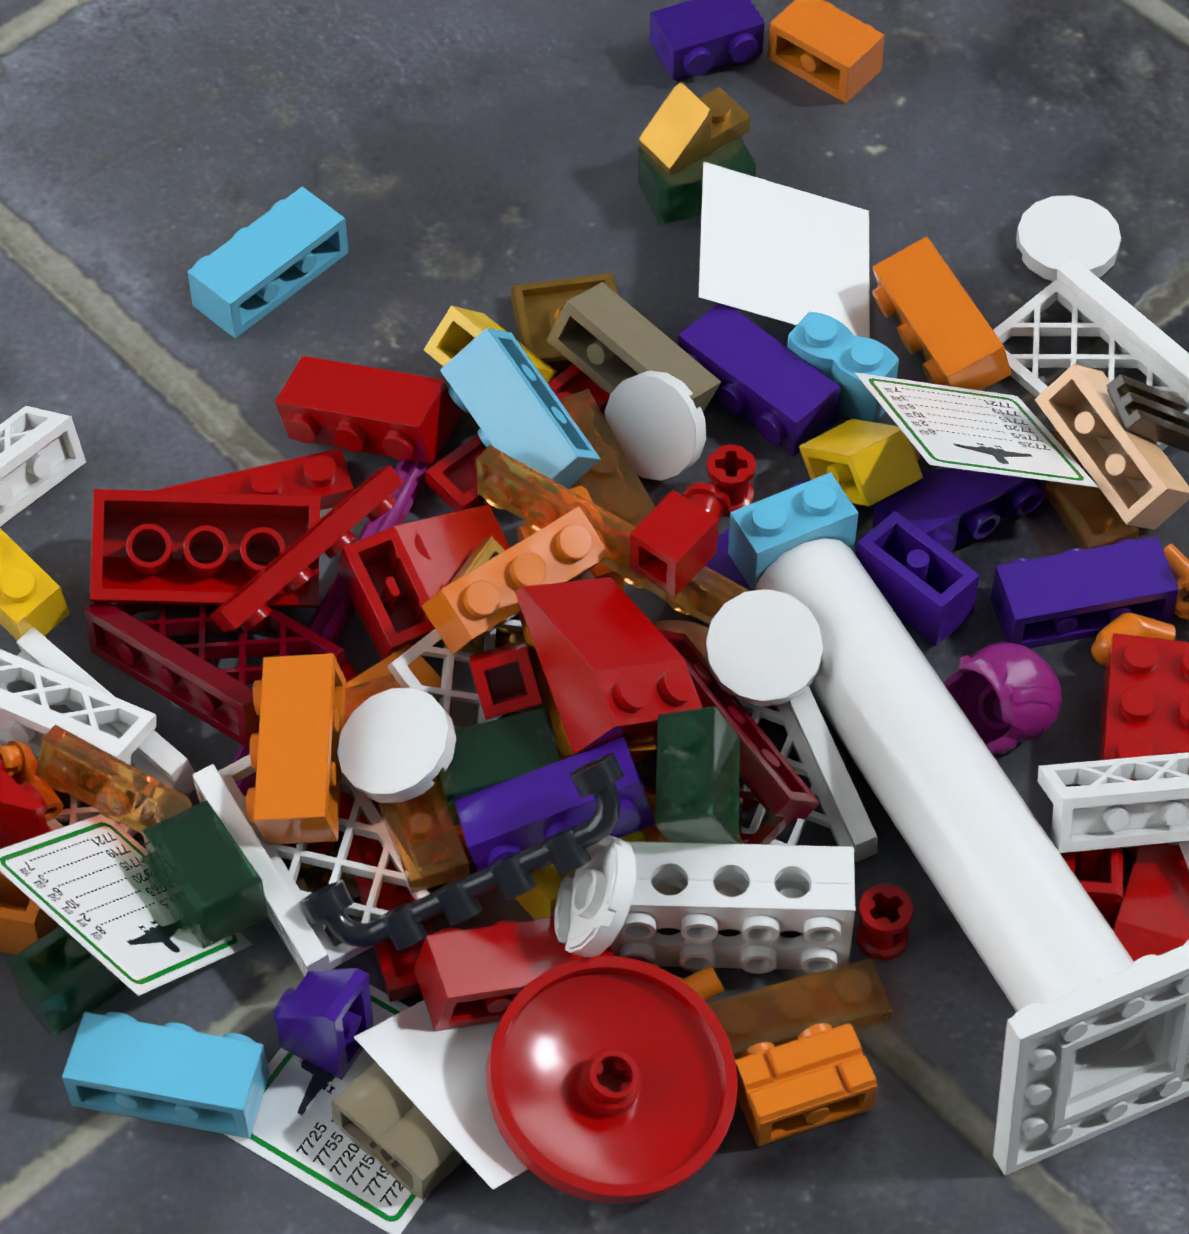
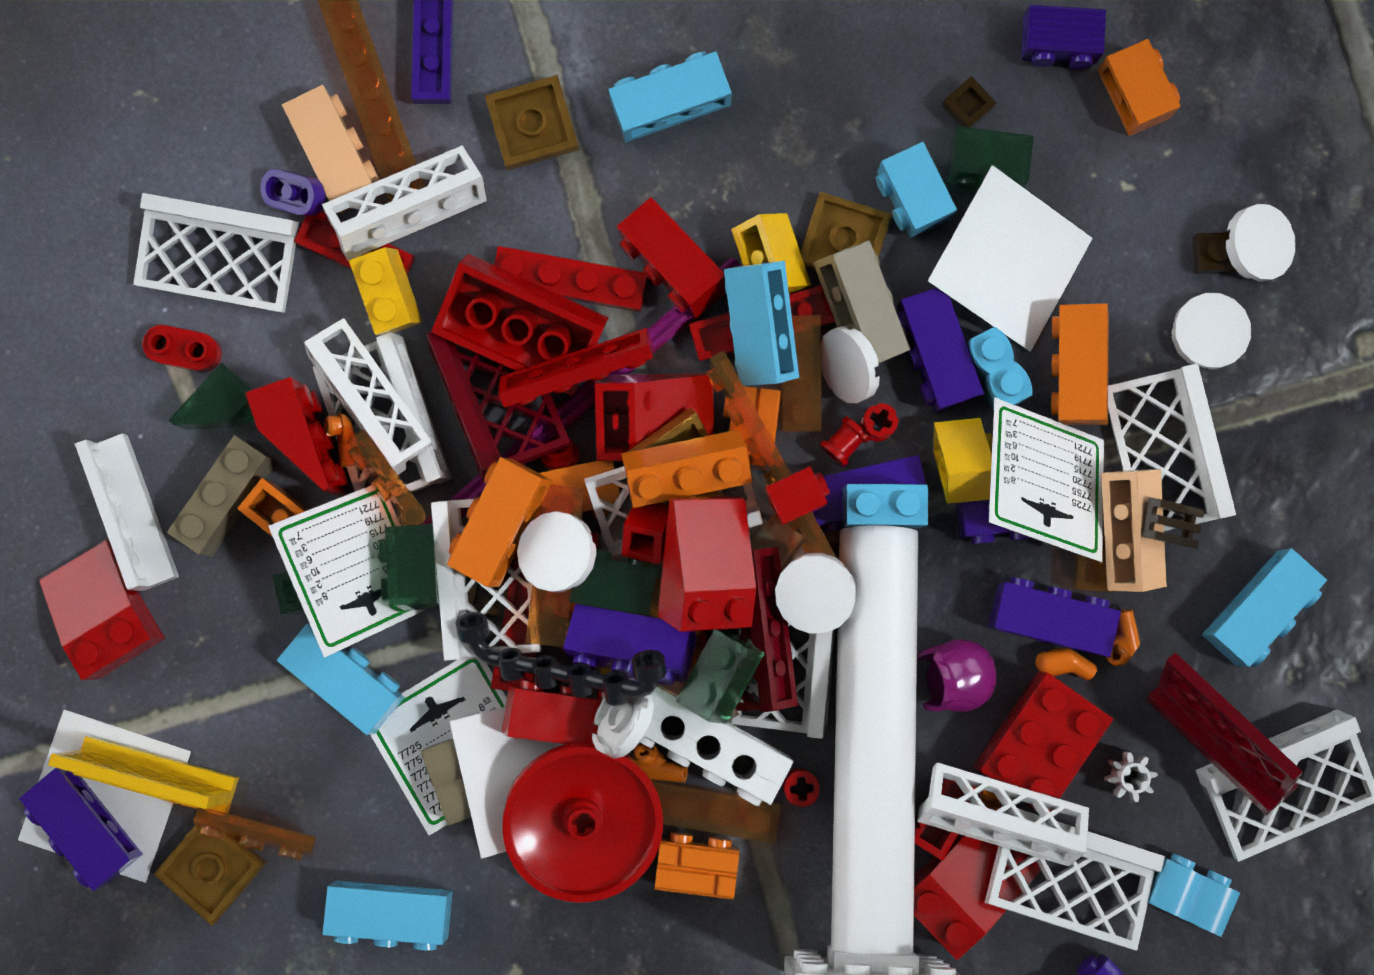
camera: 30 degrees right, 30 degrees up
dark purple slope [274,968,374,1080] -> none
pearl gold slope [638,82,751,176] -> none
dark purple brick [856,511,980,647] -> none
none -> pearl gold plate [485,75,579,171]
none -> medium azure brick [876,142,957,239]
none -> dark brown plate [941,76,997,132]
none -> dark brown plate [1193,232,1236,274]
none -> white tile [1226,204,1295,282]

